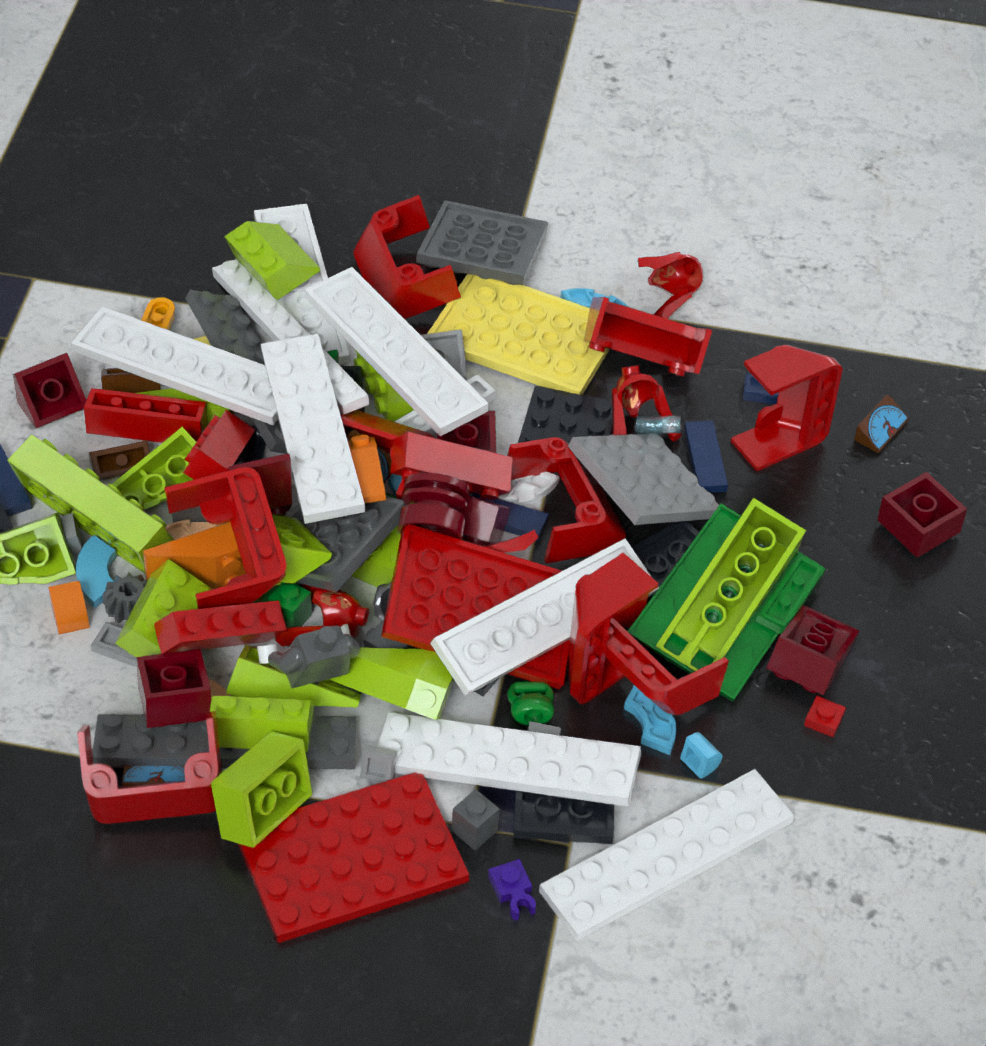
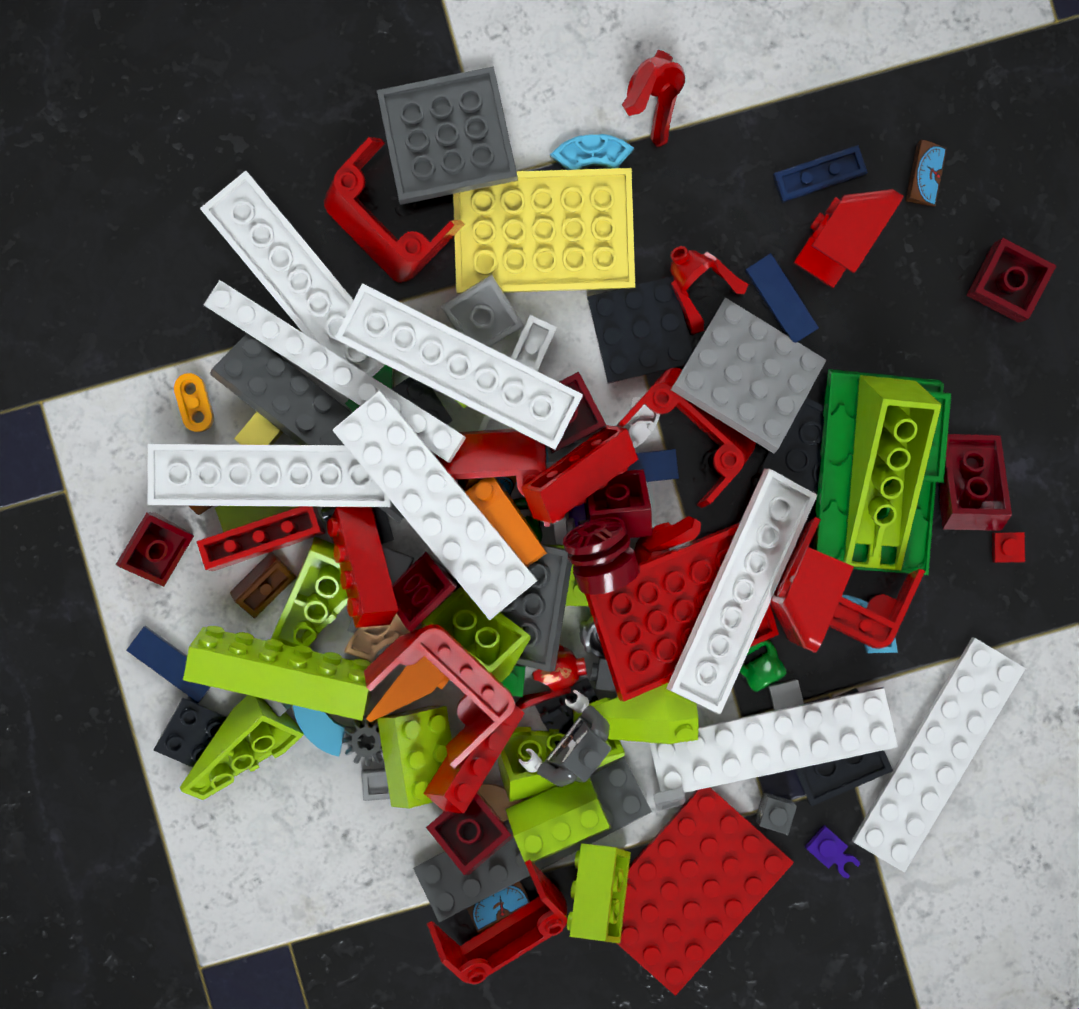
camera: 25 degrees left, 40 degrees up
orange brick [48,581,89,635] -> none
lime slope [225,221,321,300] -> none
red windscreen [584,297,712,377] -> none
clear light blue piece [634,416,681,437] -> none
medium azure brick [680,732,723,779] -> none

